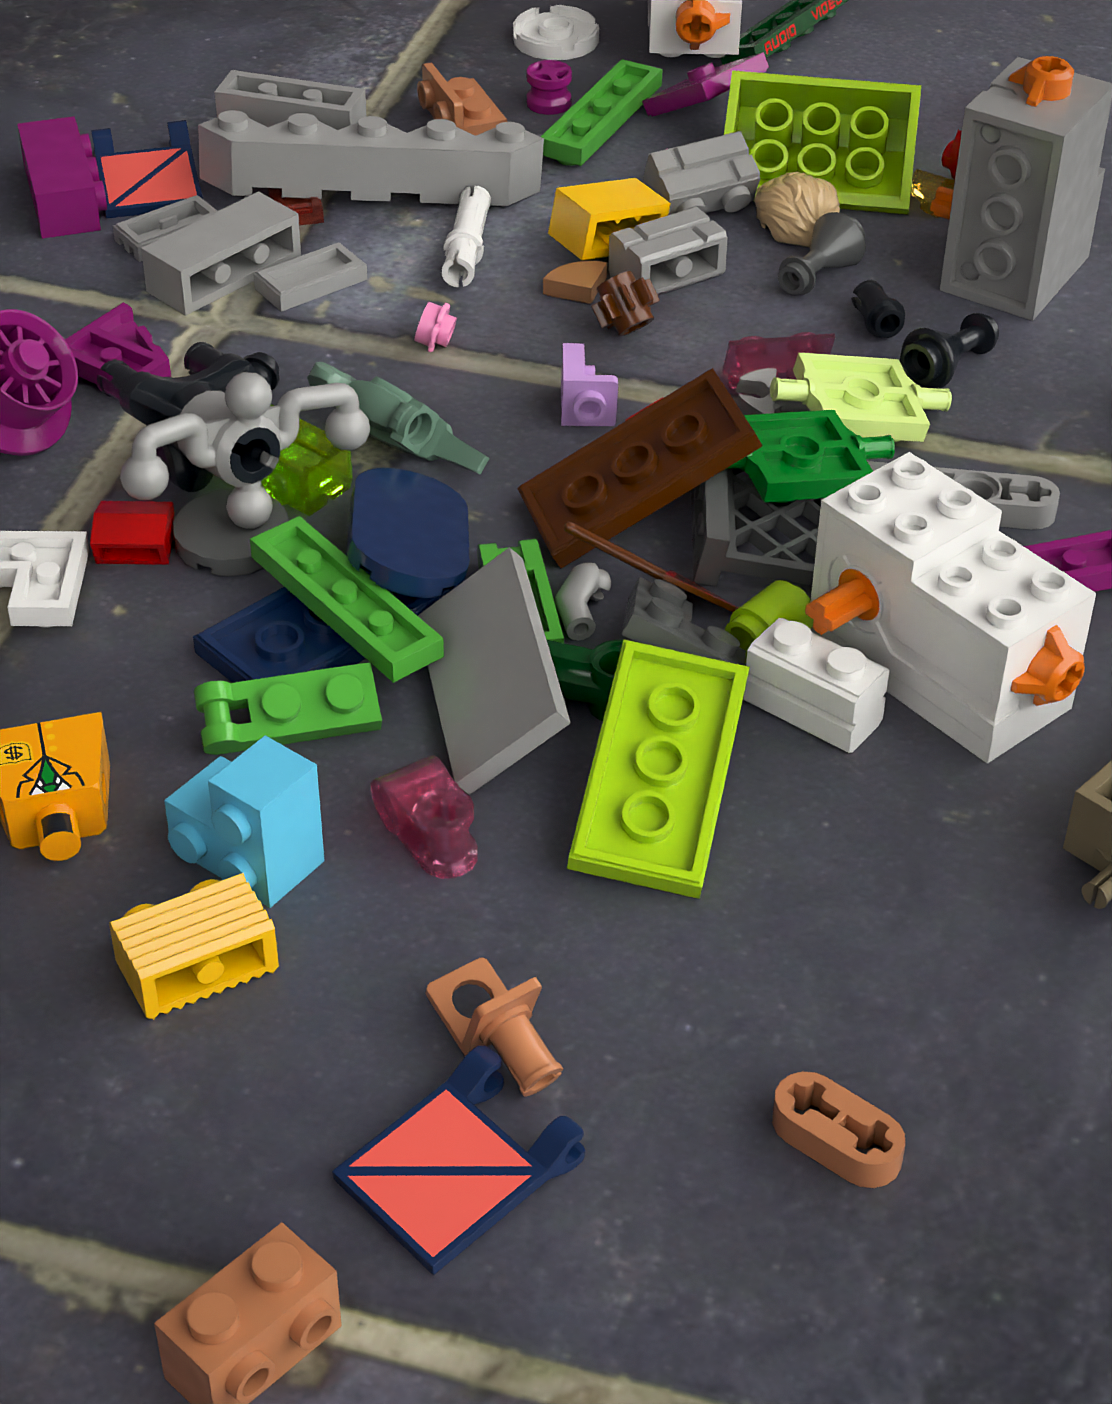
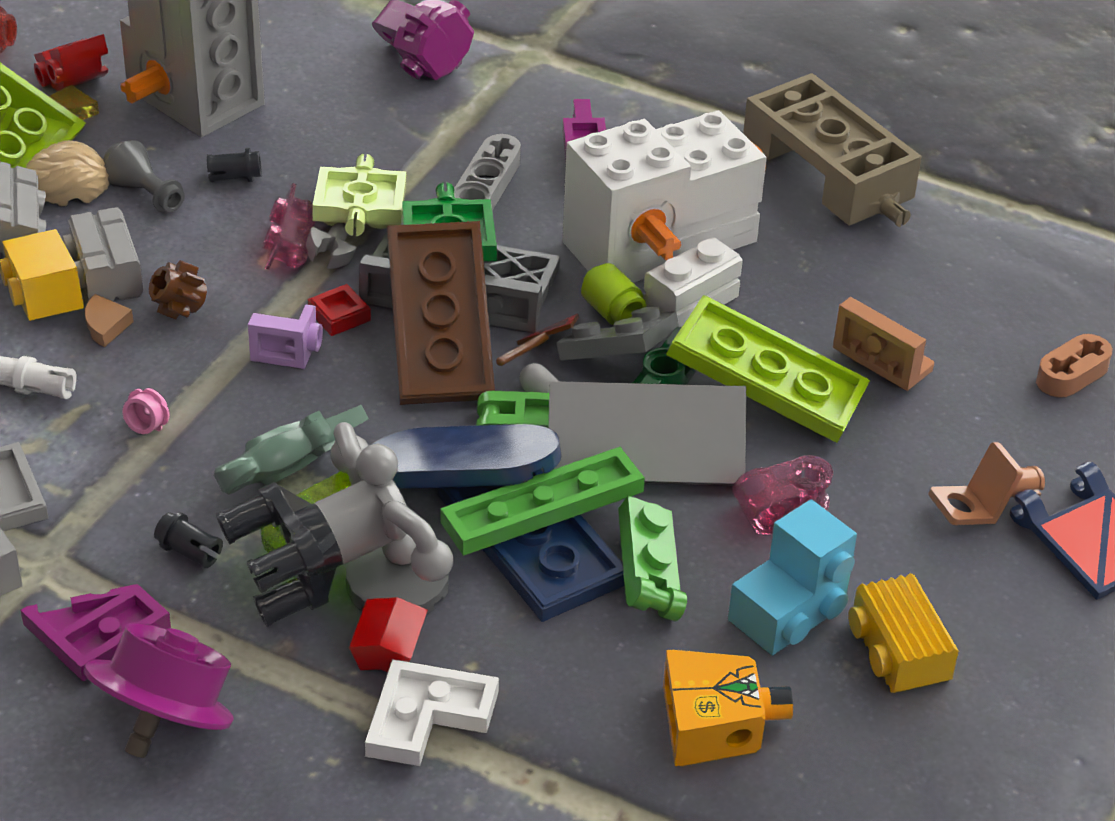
camera: 80 degrees left, 0 degrees up
black piece [900,313,999,389] -> none
none -> nougat bracket [833,297,934,391]

